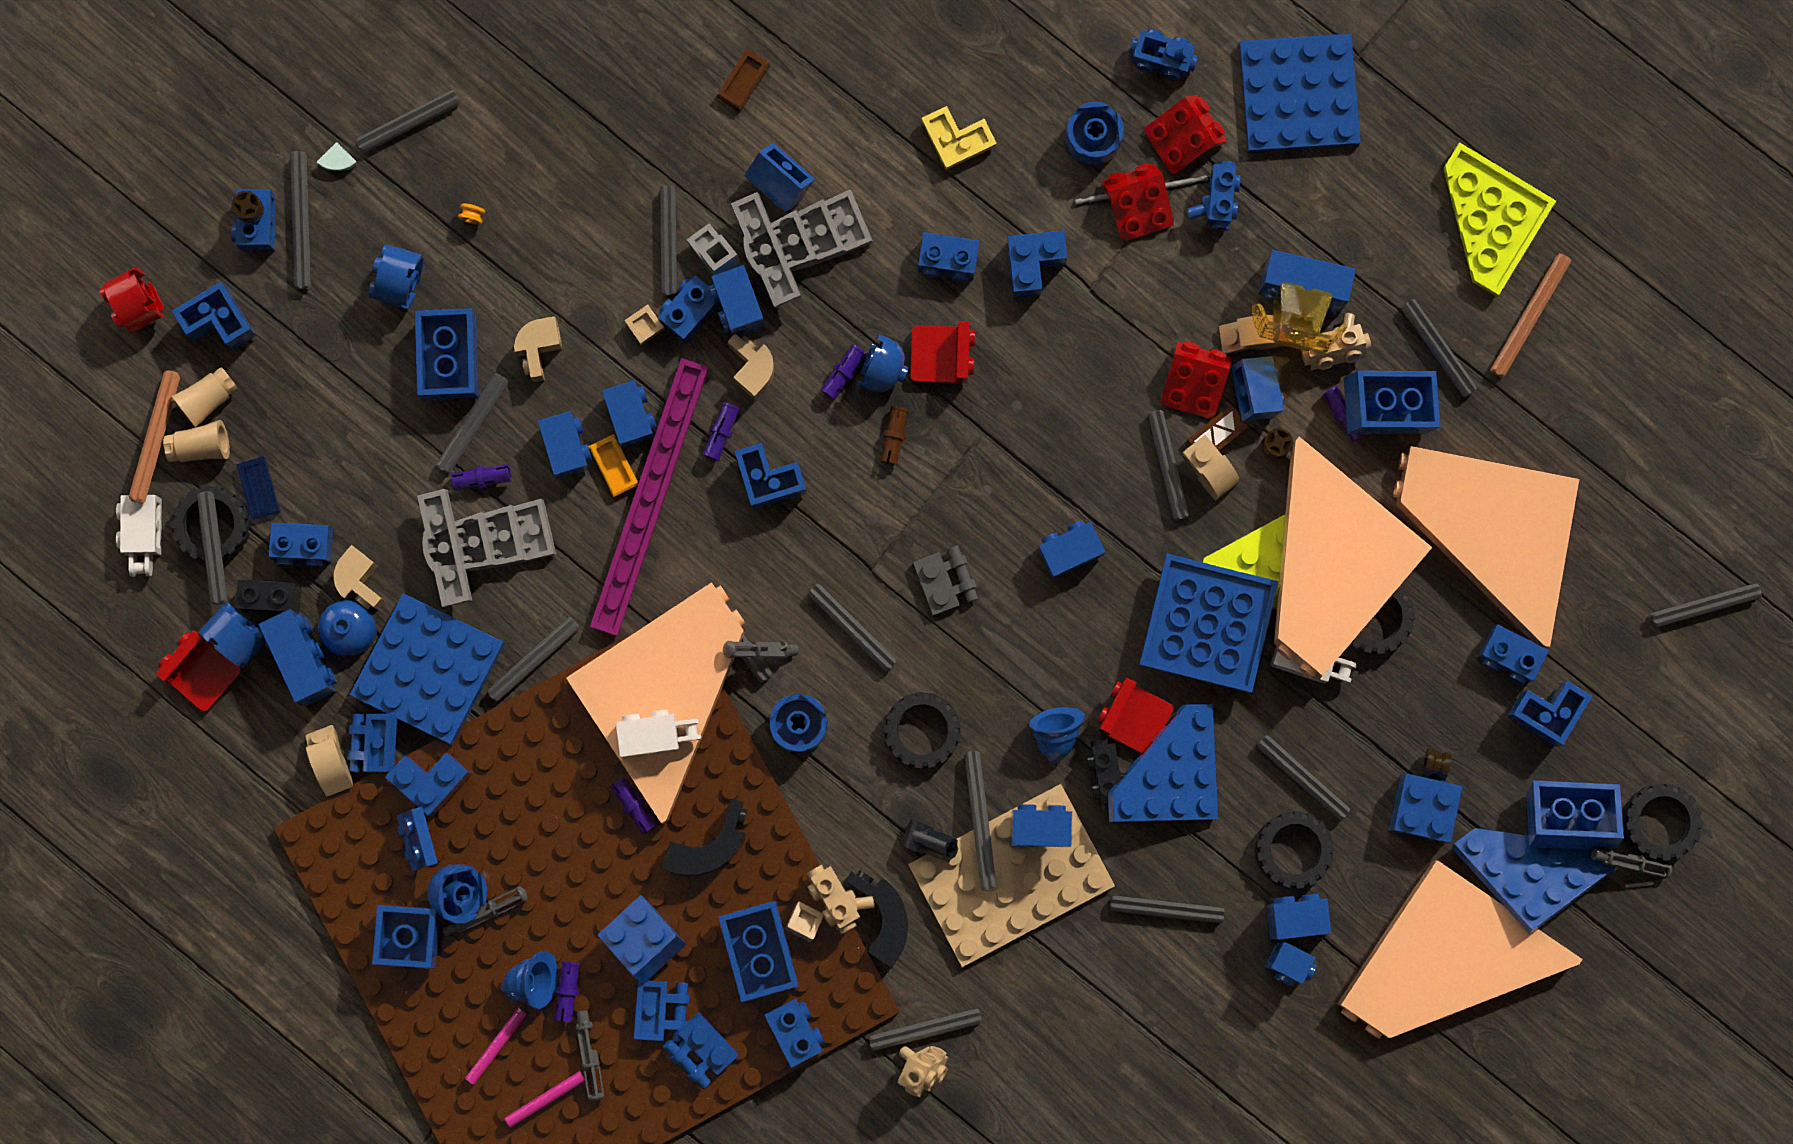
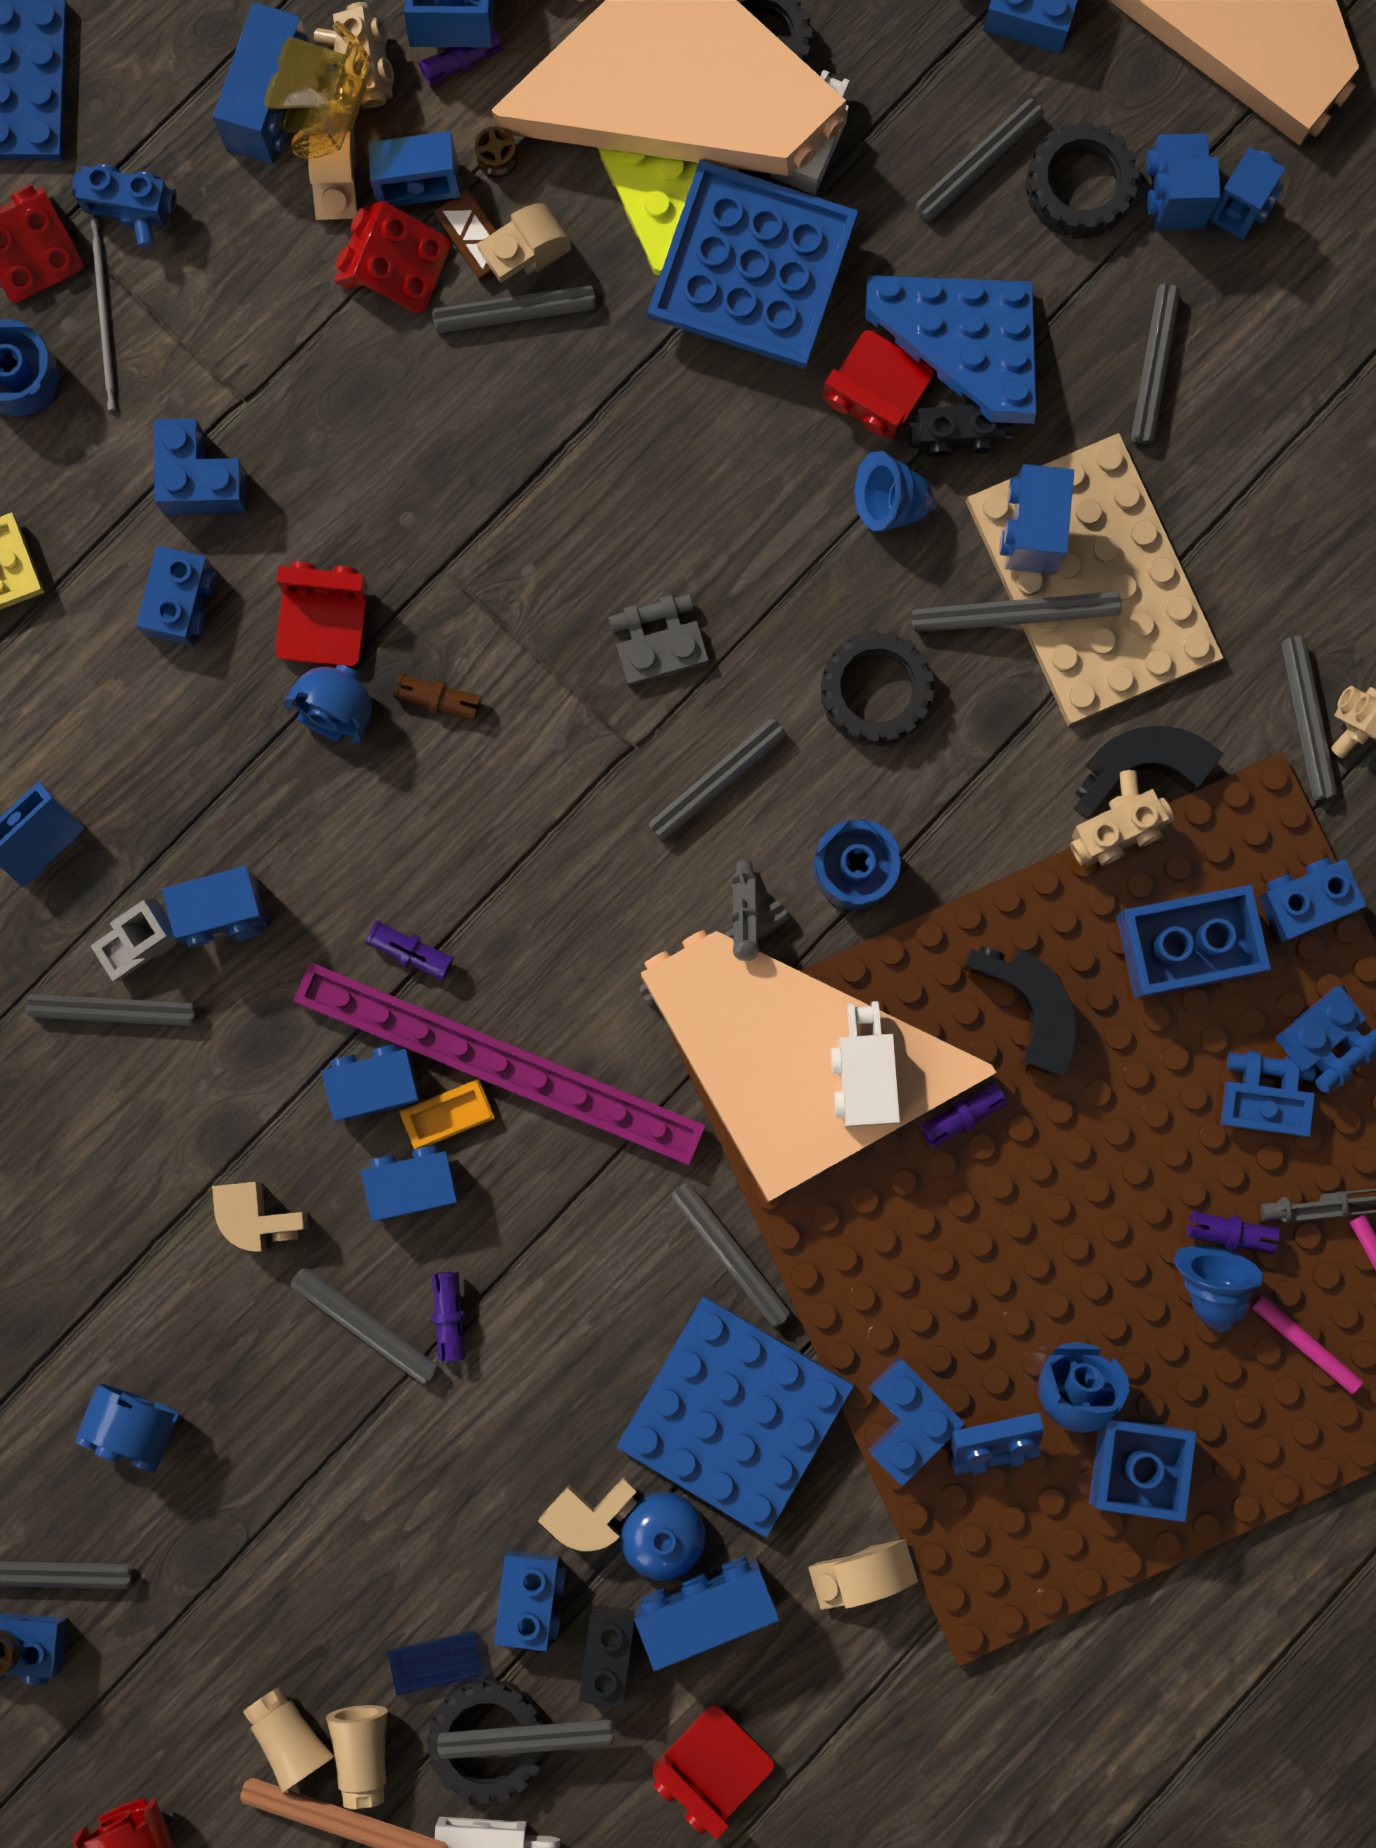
camera: 85 degrees left, 0 degrees up
blue brick [172,282,257,350] -> none
blue brick [199,602,266,669] -> none
blue plate [347,714,397,773] -> none
blue brick [415,308,479,401] -> none
light grey slope [417,489,556,608] -> none
dark grey piece [441,886,528,936] -> none
light orange bush [457,203,485,225] -> none
blue brick [598,895,686,984] -> none
tan plate [625,305,665,345] -> none
blue brick [658,275,721,344] -> none
tan brick [728,334,774,401] -> none
light grey slope [731,189,873,308] -> none
blue brick [735,443,807,510] -> none
tan plate [784,901,823,942] -> none
dark purple pin [820,344,867,401] -> none
black piece [900,819,959,863] -> none
blue brick [1038,520,1106,579] -> none
red bracket [1101,164,1174,241] -> none

